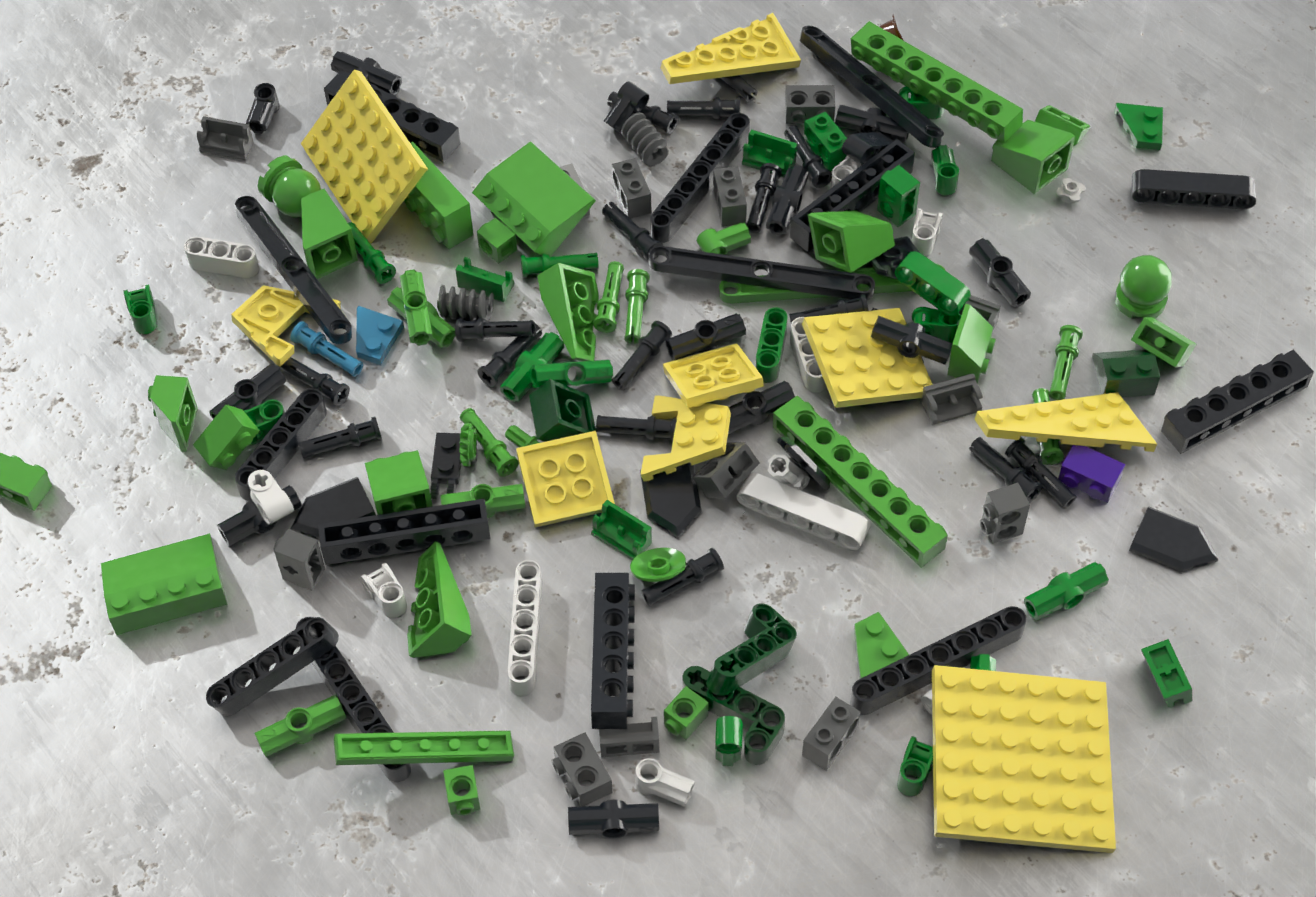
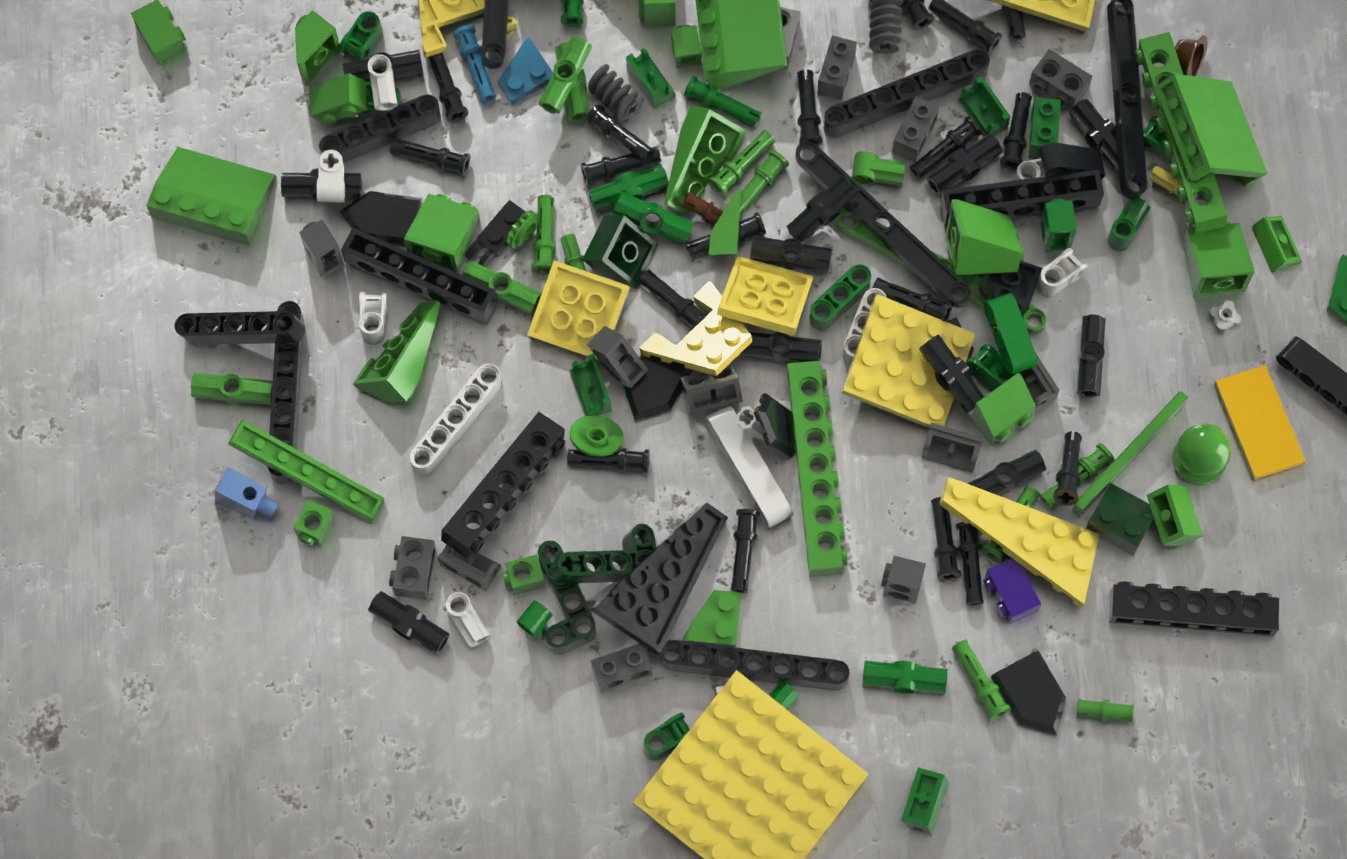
camera: 35 degrees right, 15 degrees up
none -> medium blue torso [215,467,279,519]
none -> green piece [339,11,383,61]
none -> white piece [368,55,398,111]
none -> dark grey brick [587,326,648,389]
none -> black wing [590,502,728,654]
none -> reddish brown axle [682,191,723,224]
none -> bright green sticker [709,190,742,255]
none -> black pin [730,509,760,593]
none -> black piece [786,174,860,244]
none -> bright green pin [952,639,1011,721]
none -> black piece [966,449,1046,495]
none -> black pin [1053,431,1082,506]
none -> bright green tile [1072,391,1188,518]
none -> bright green pin [1076,698,1134,723]
none -> light yellow axle [1149,166,1180,196]
none -> bright green panel [1155,74,1267,186]
none -> yellow tile [1214,365,1306,480]

